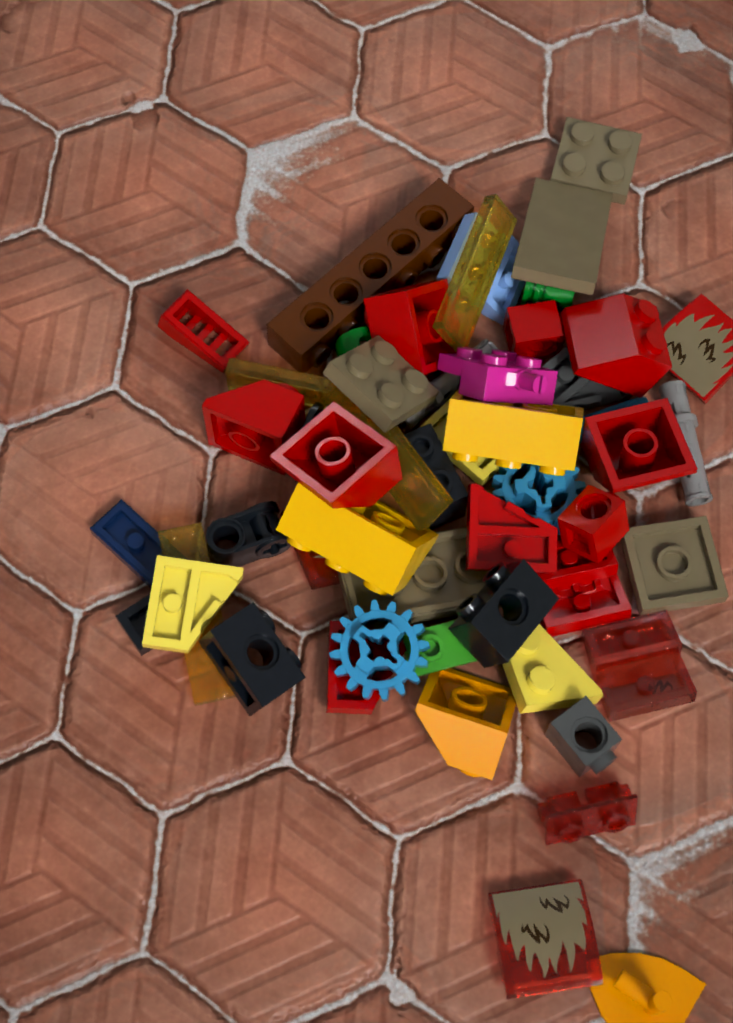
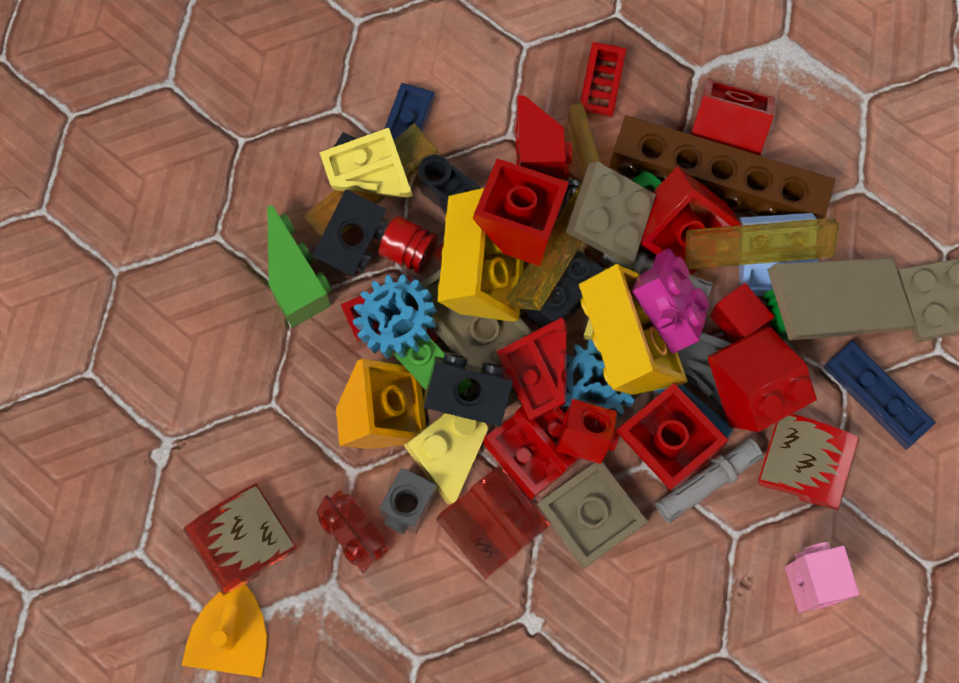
camera: 65 degrees right, 5 degrees up
none -> bright green slope [267,205,332,328]
none -> red piece [379,215,439,274]
none -> red slope [691,78,775,156]
none -> dark blue tile [824,341,936,450]

